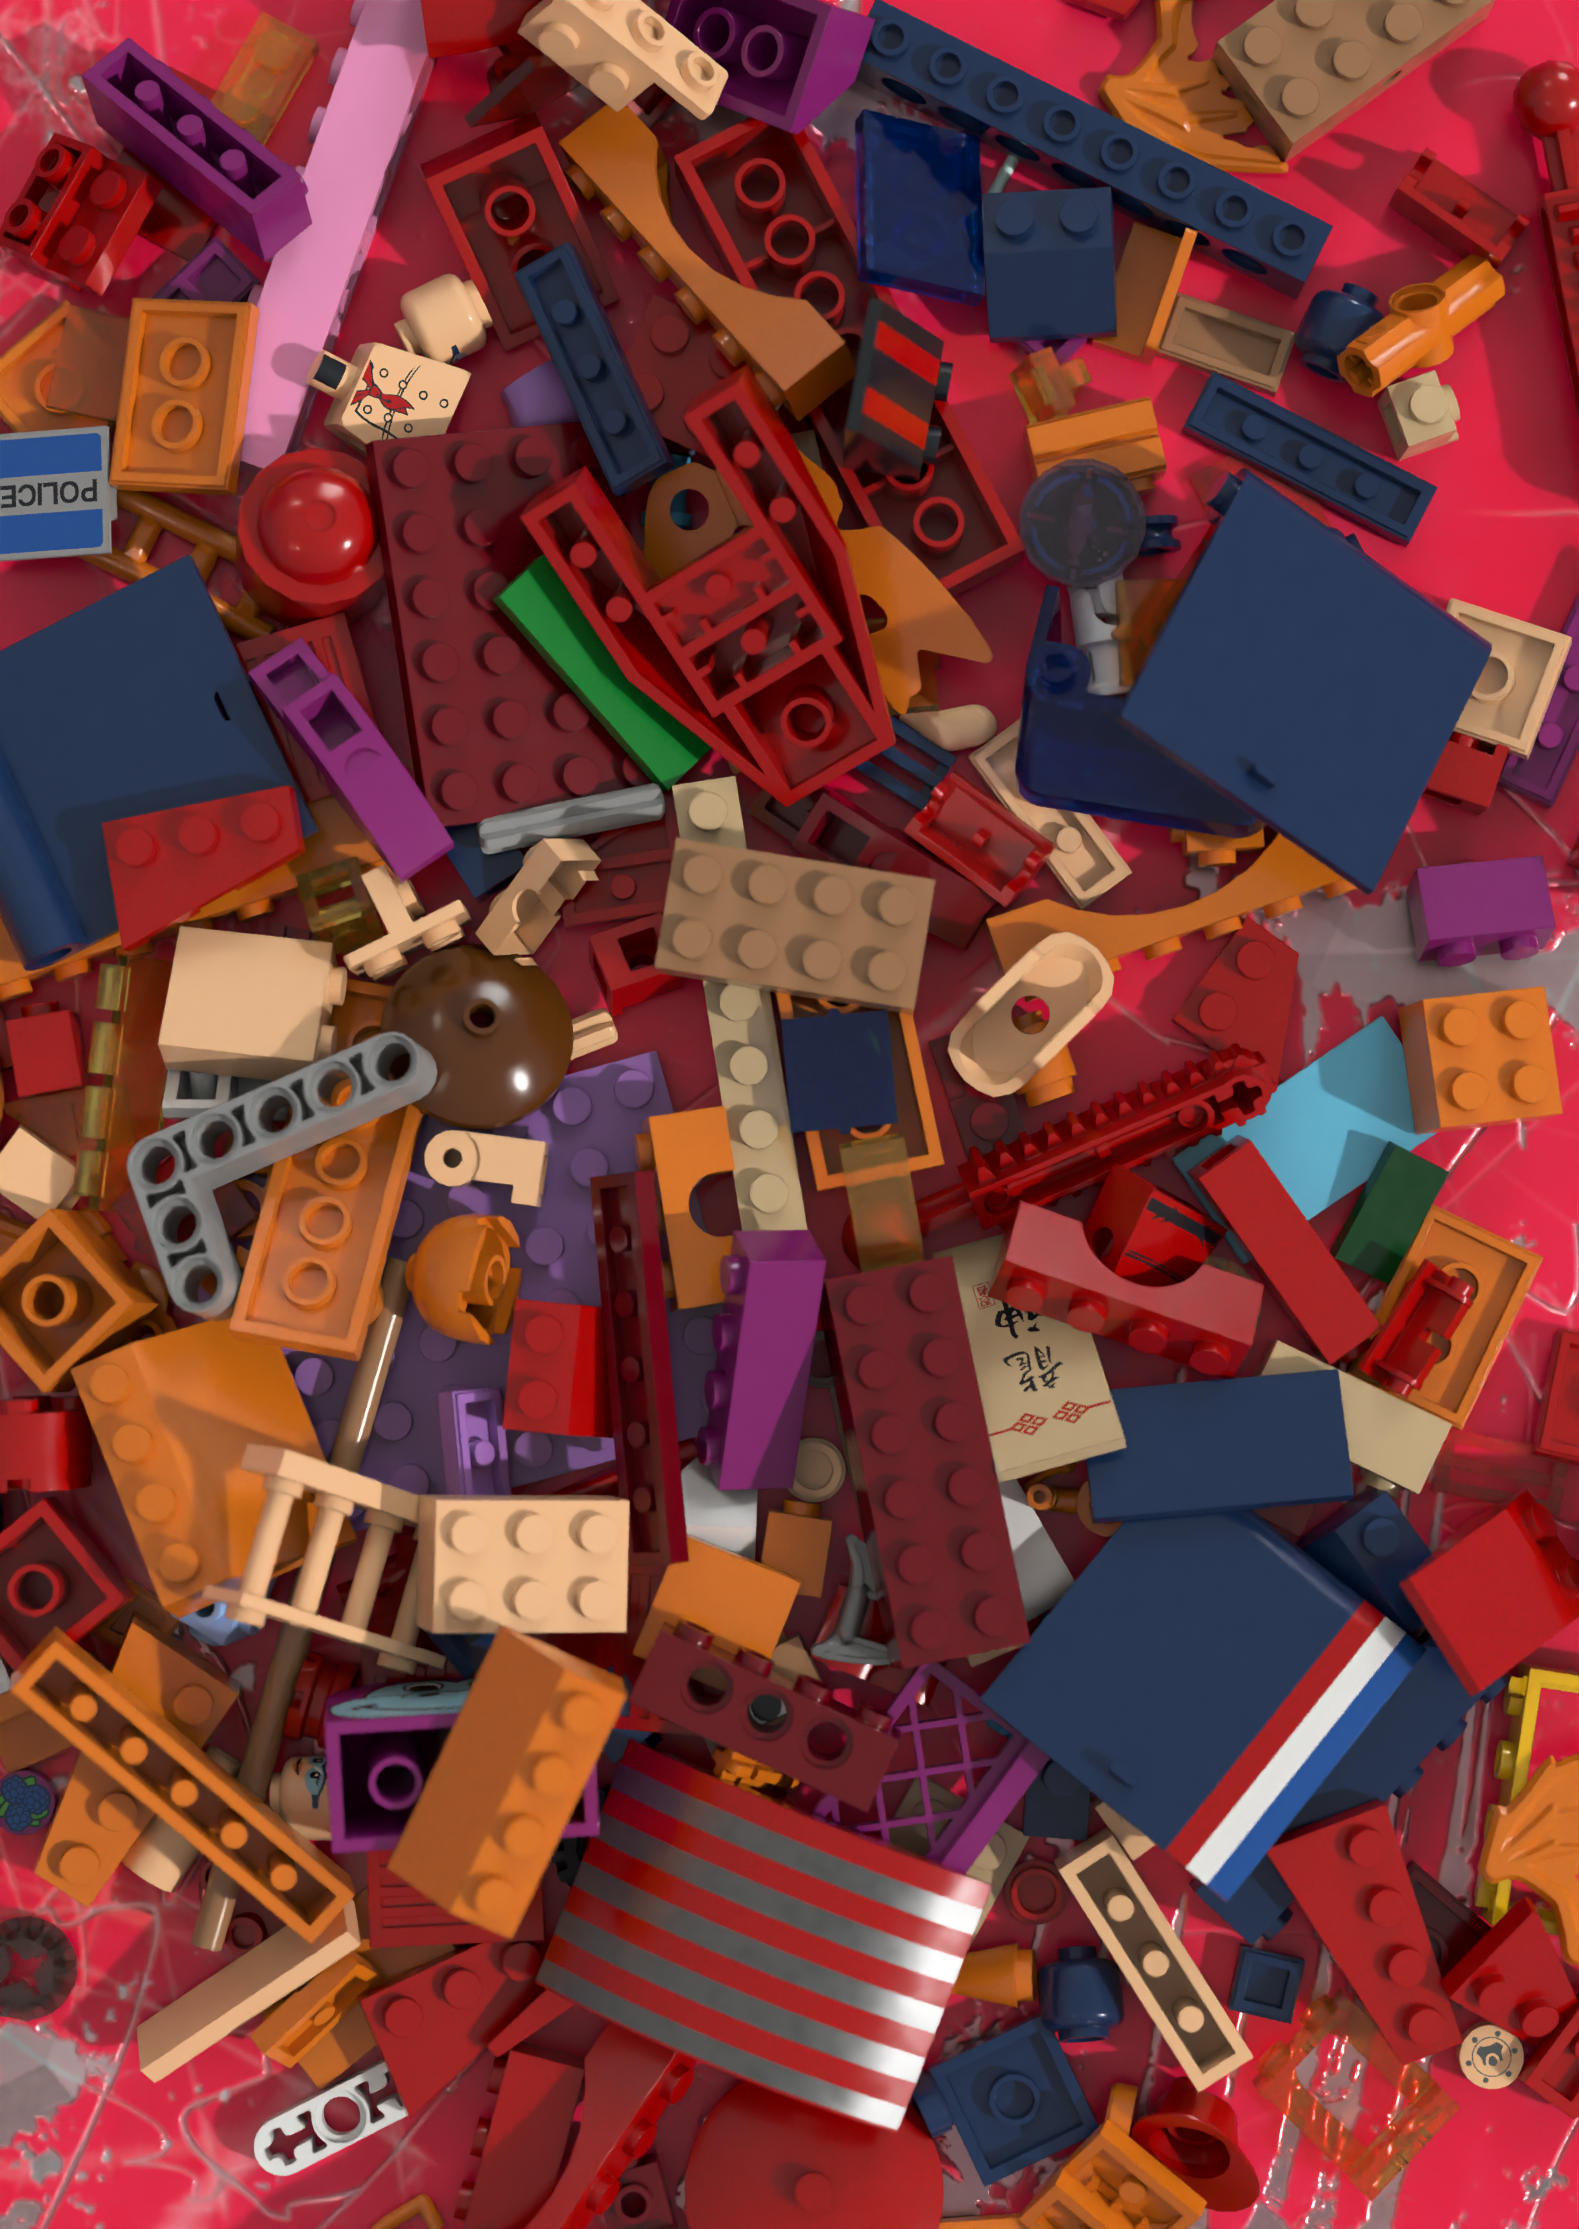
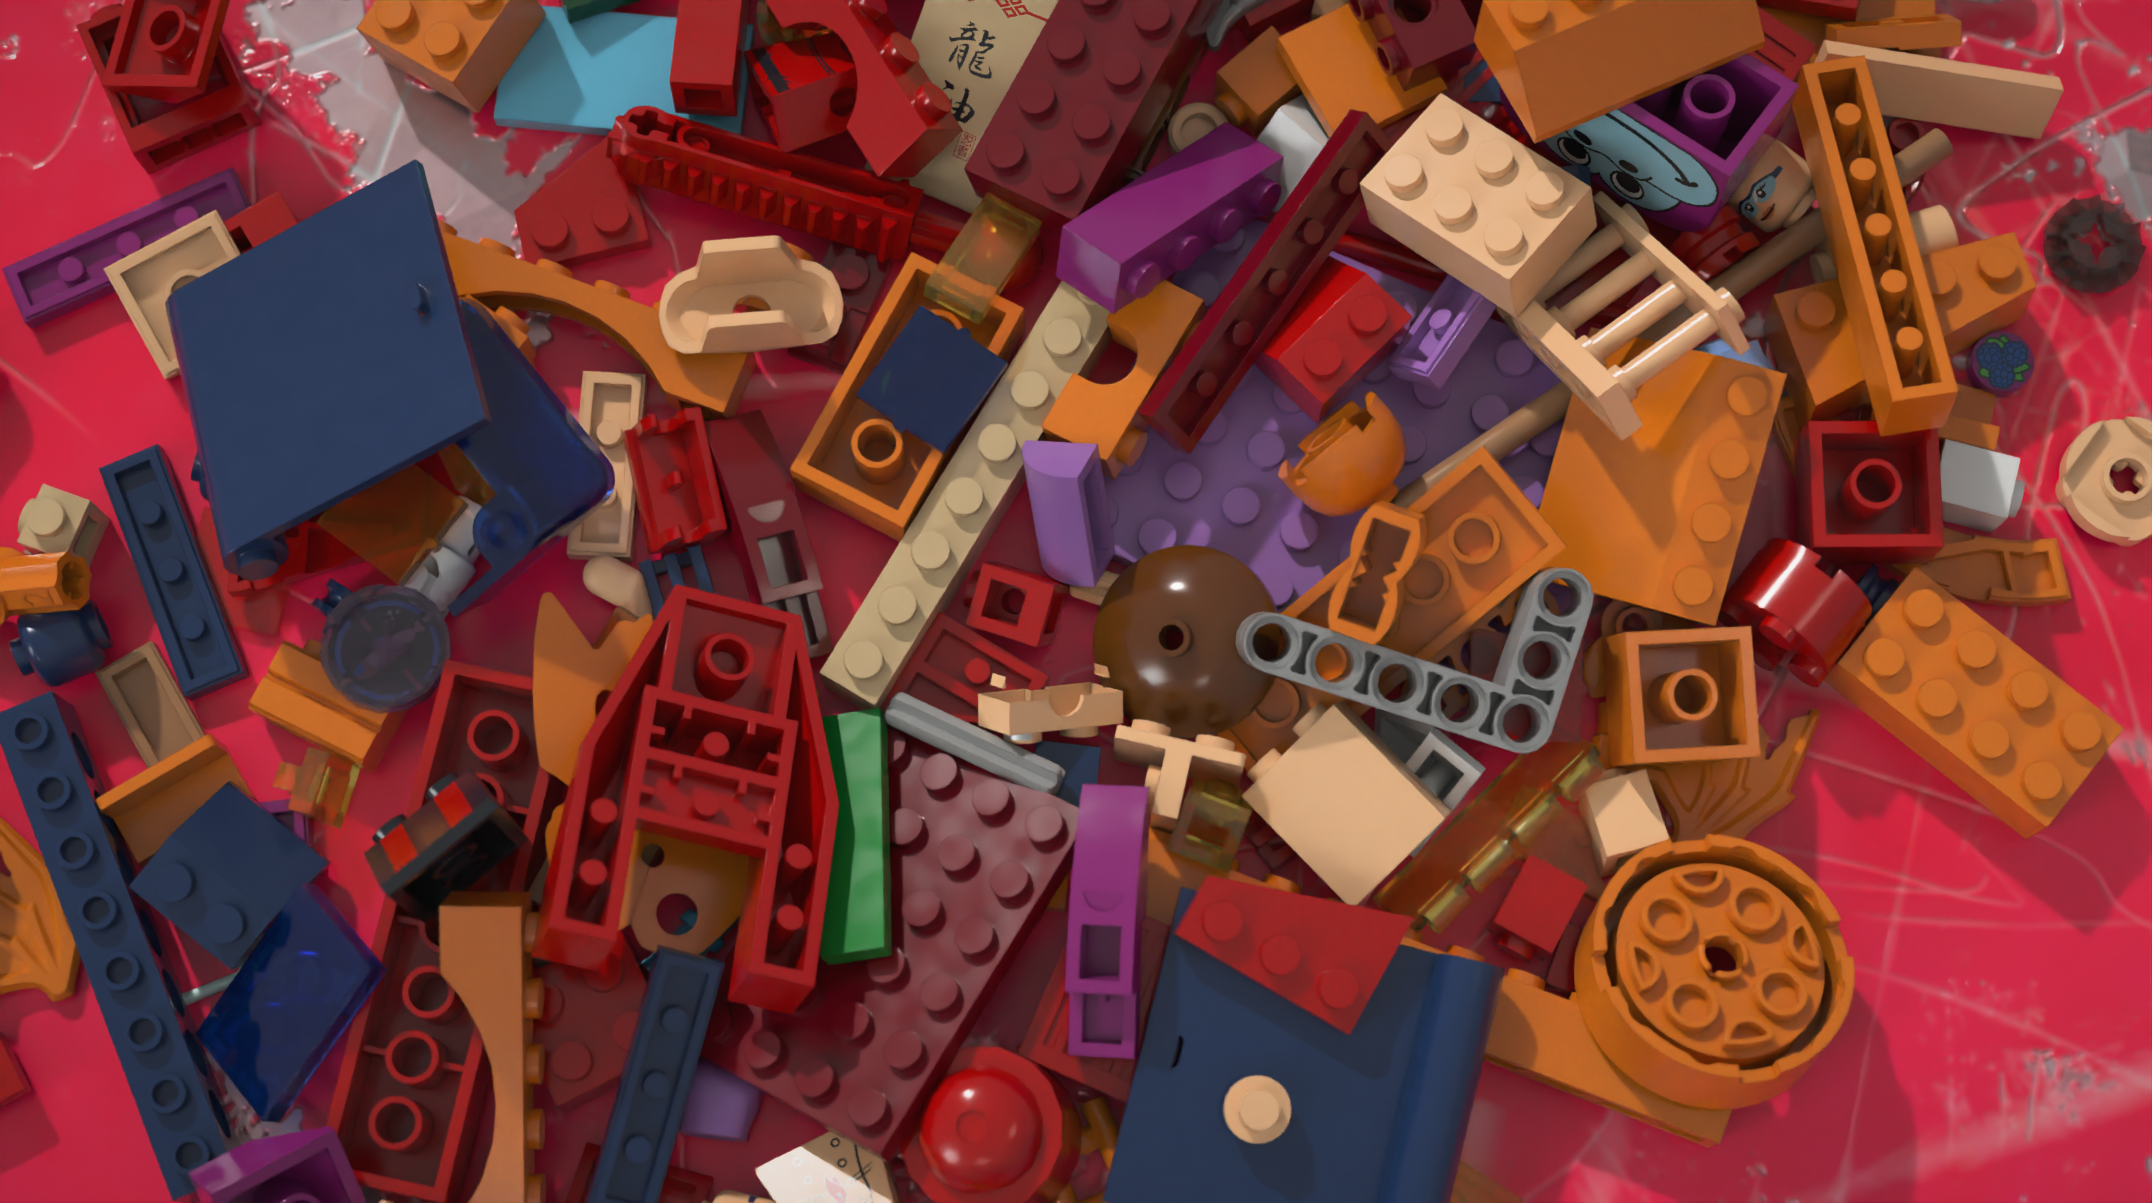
camera: 140 degrees left, 10 degrees down
light nougat leg [424,1130,550,1208] -> none
medium nougat brick [655,838,935,1015] -> none
magenta brick [1406,855,1556,967] -> none
none -> medium lavender brick [1022,440,1115,587]
none -> light nougat plate [1223,1075,1291,1144]
none -> orange brick [1328,500,1427,646]

